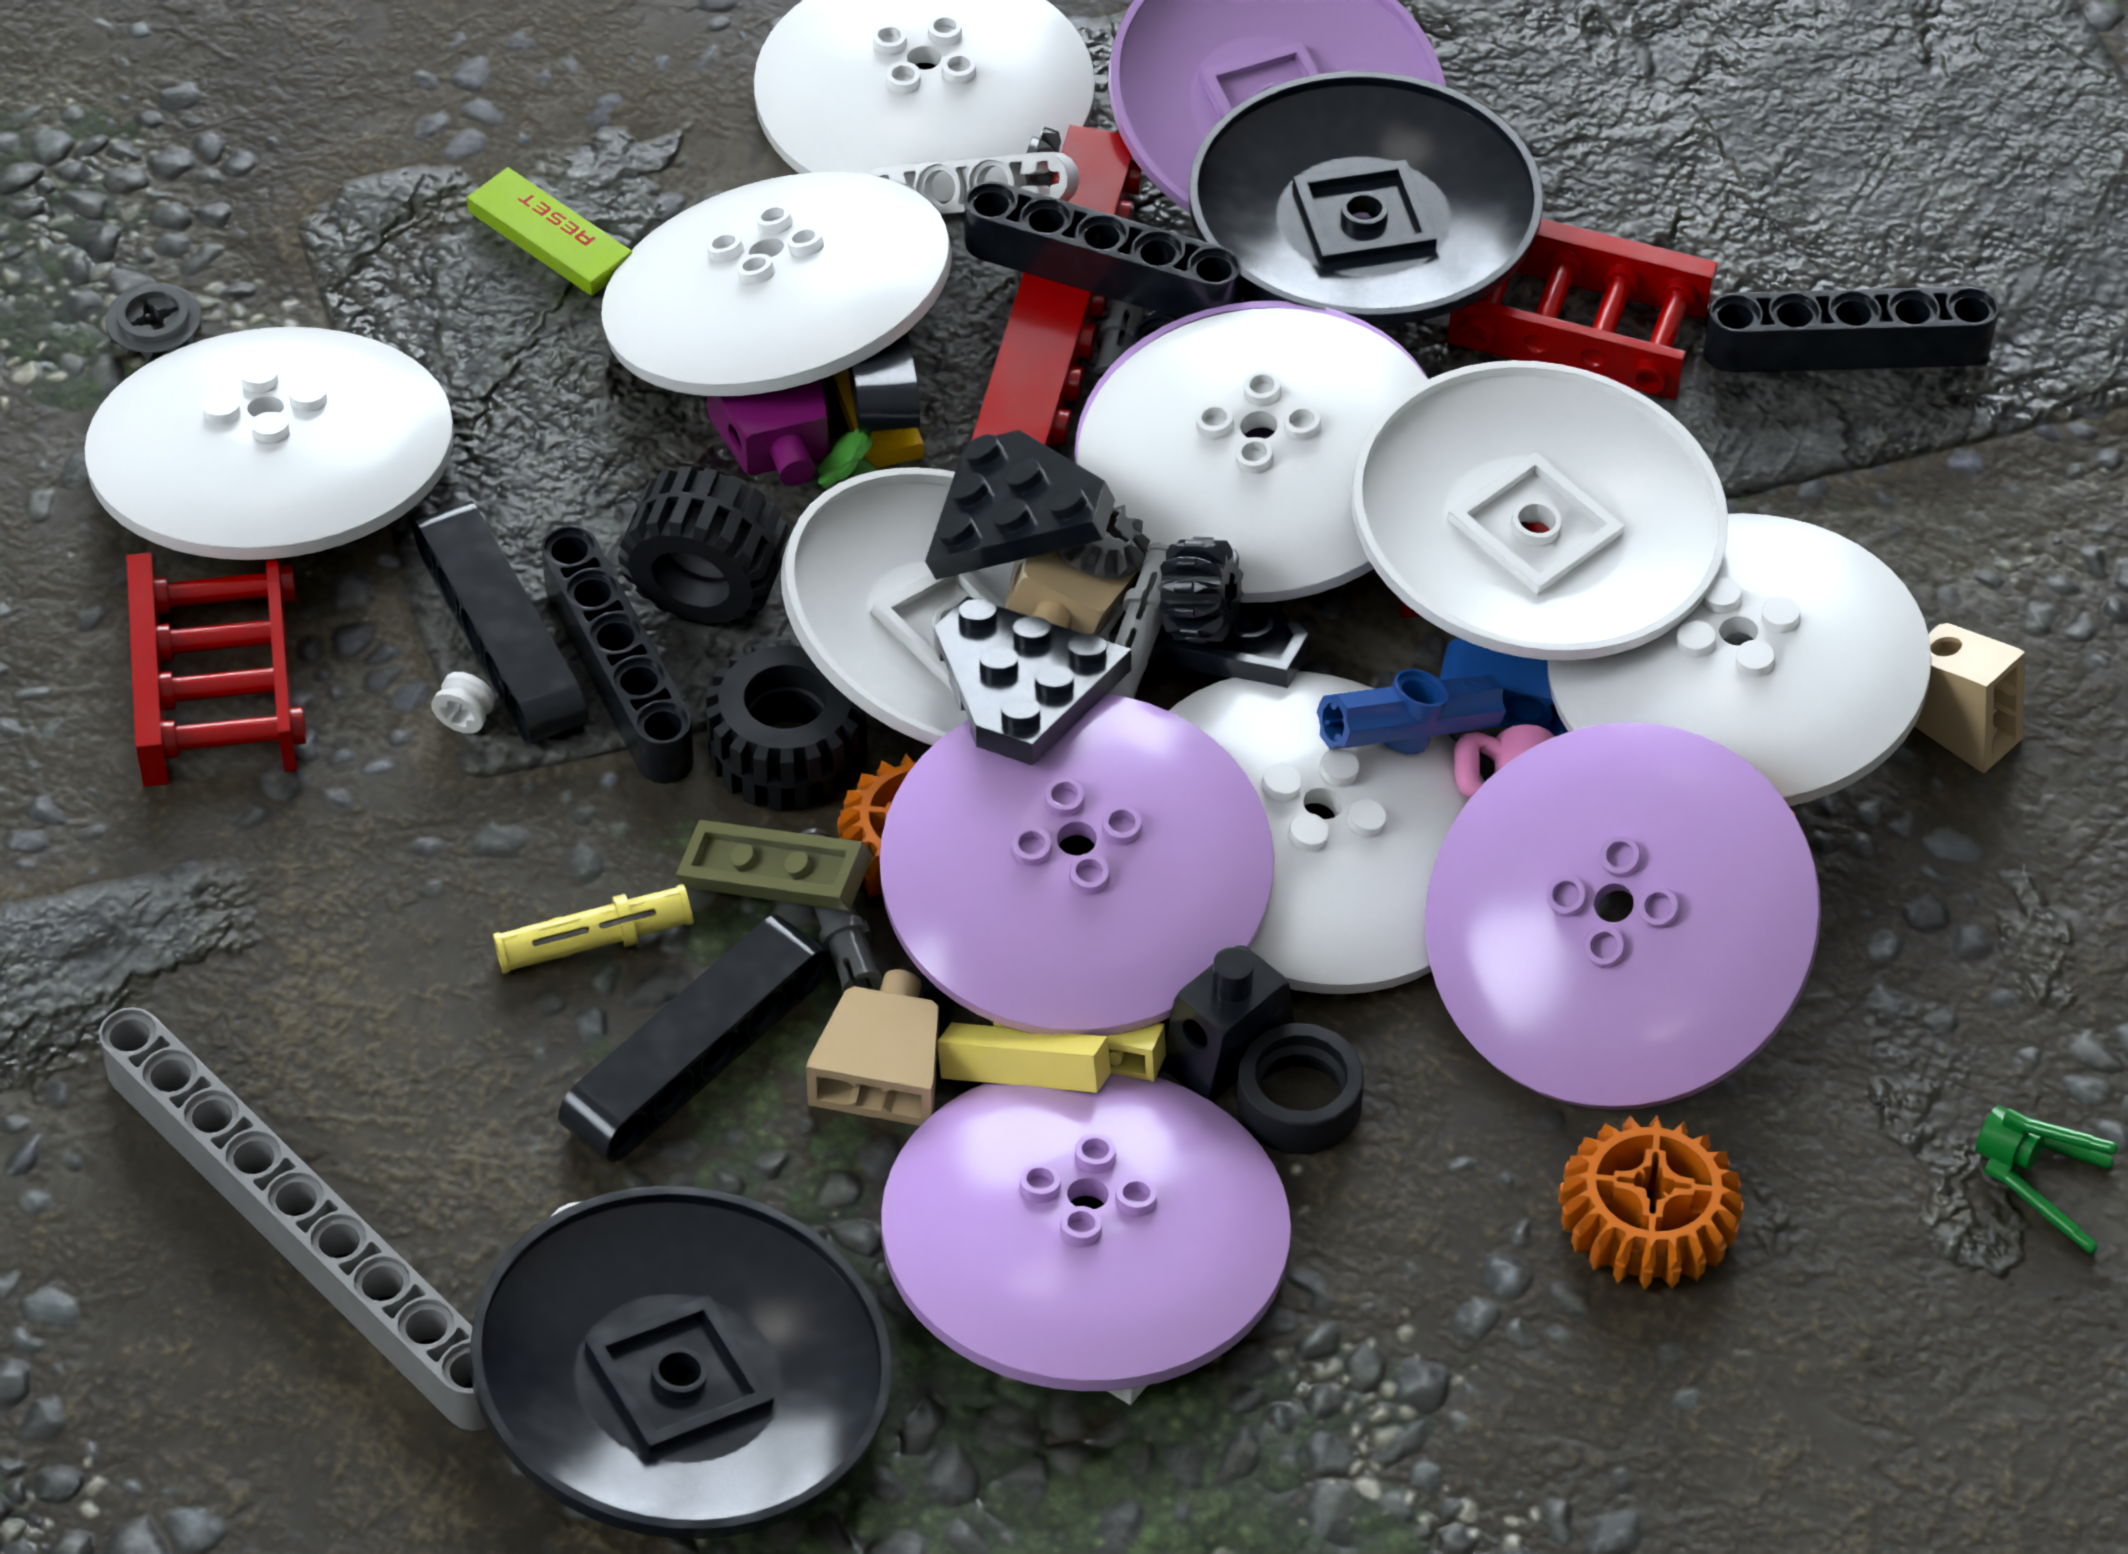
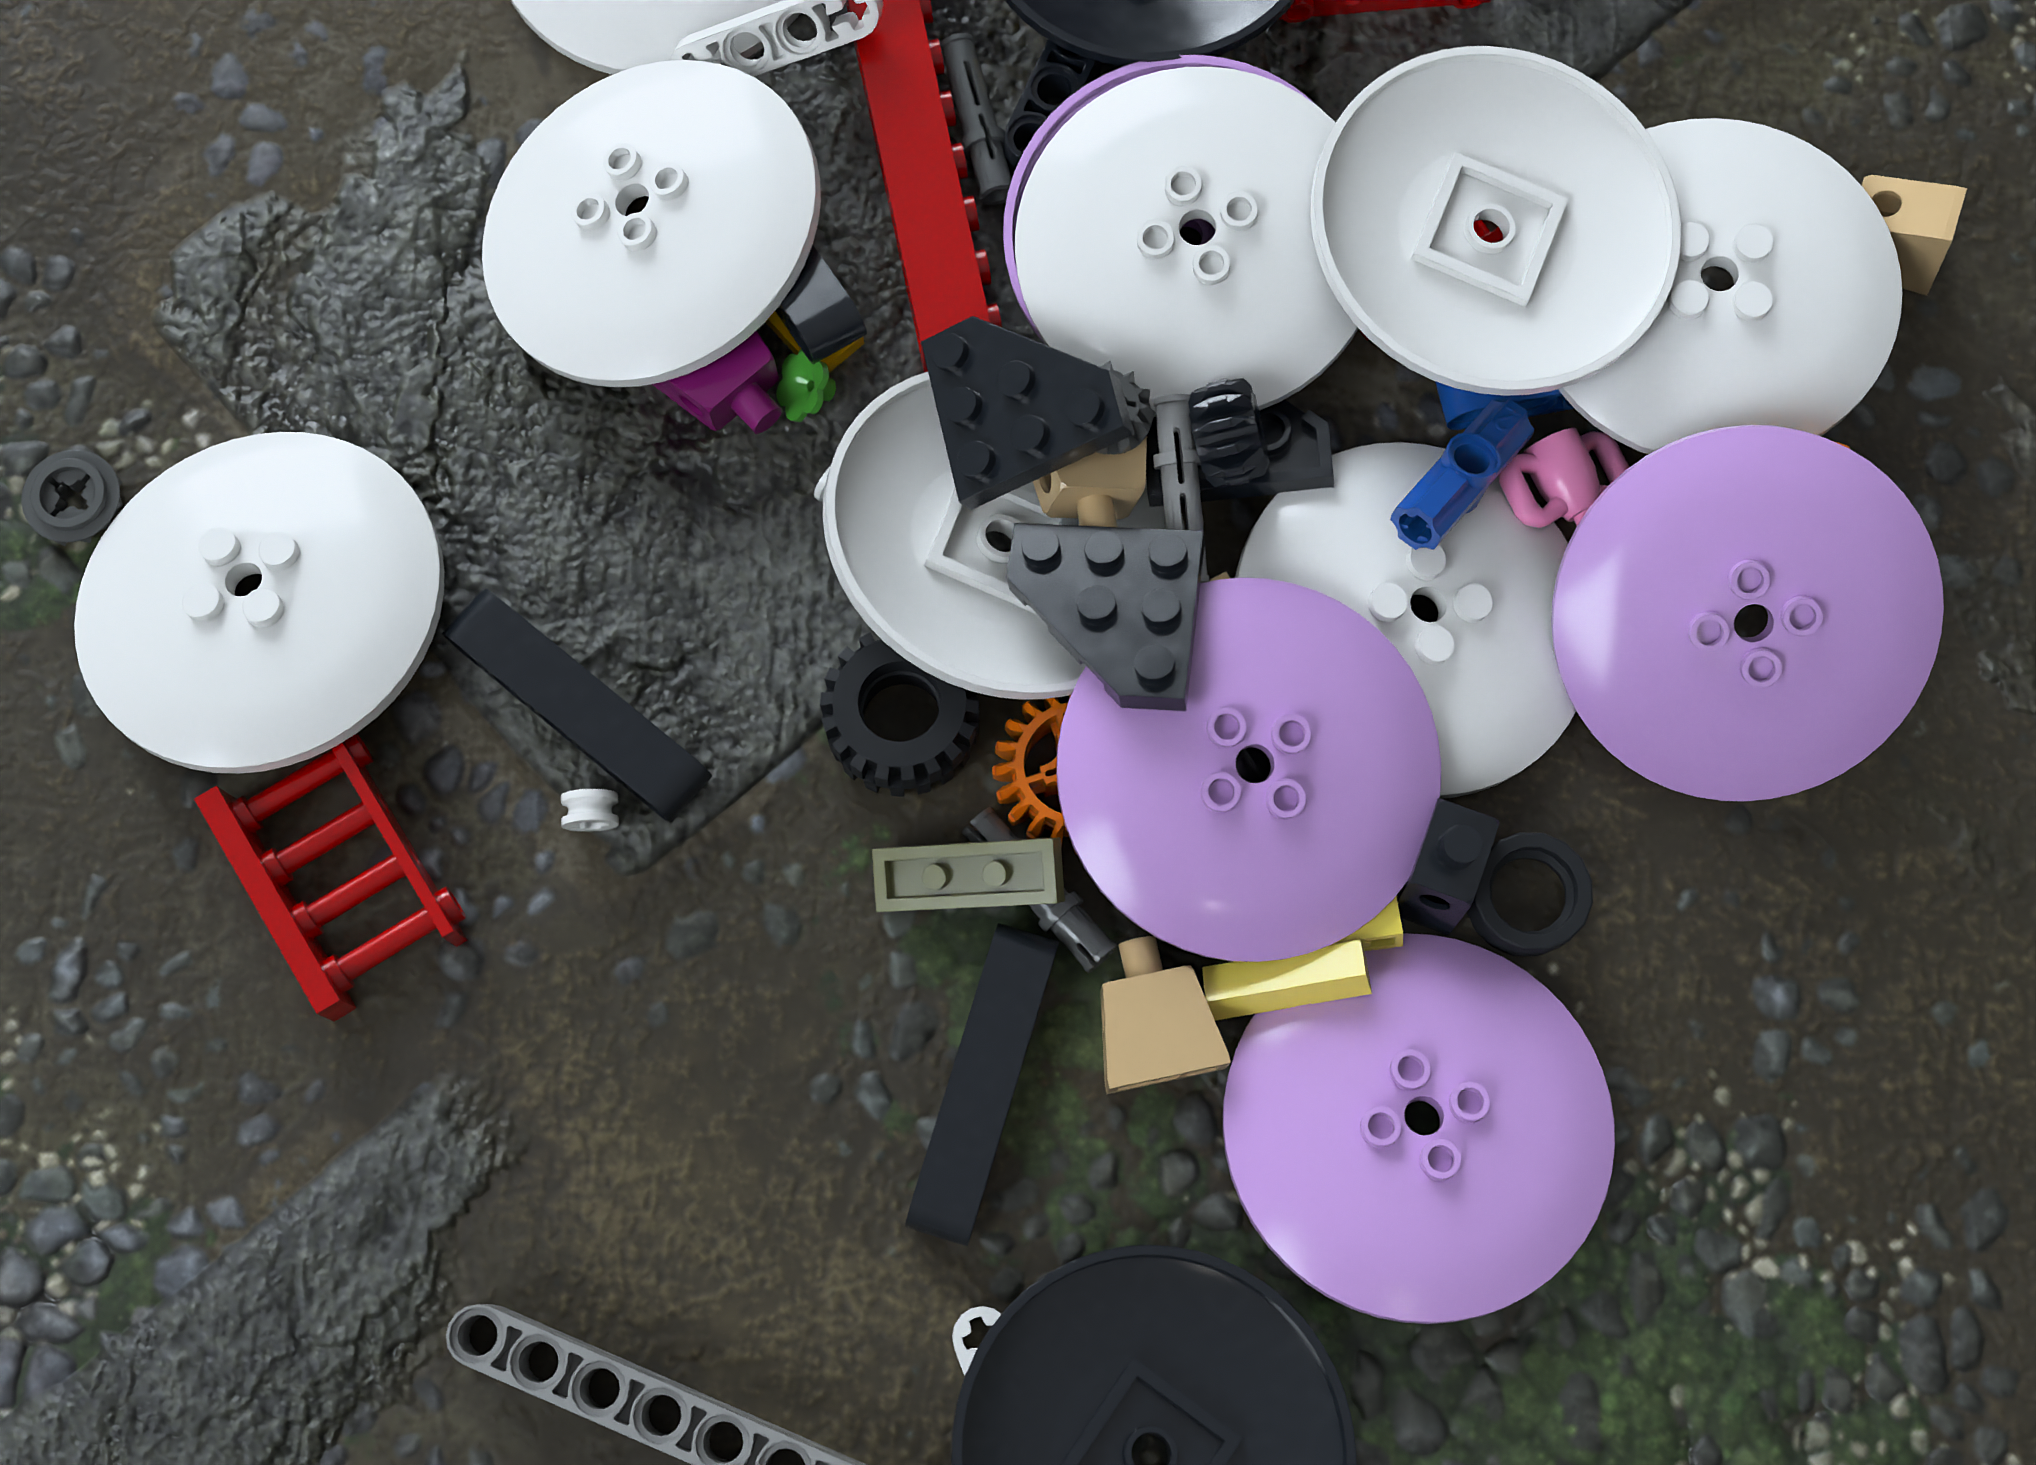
camera: 25 degrees left, 25 degrees up
lime tile [466,167,632,296] -> none
light yellow pin [493,884,694,974] -> none
black beam [541,525,694,784] -> none
black tyre [618,467,789,627] -> none
black beam [964,181,1241,318] -> none
orange gear [1558,1115,1744,1290] -> none

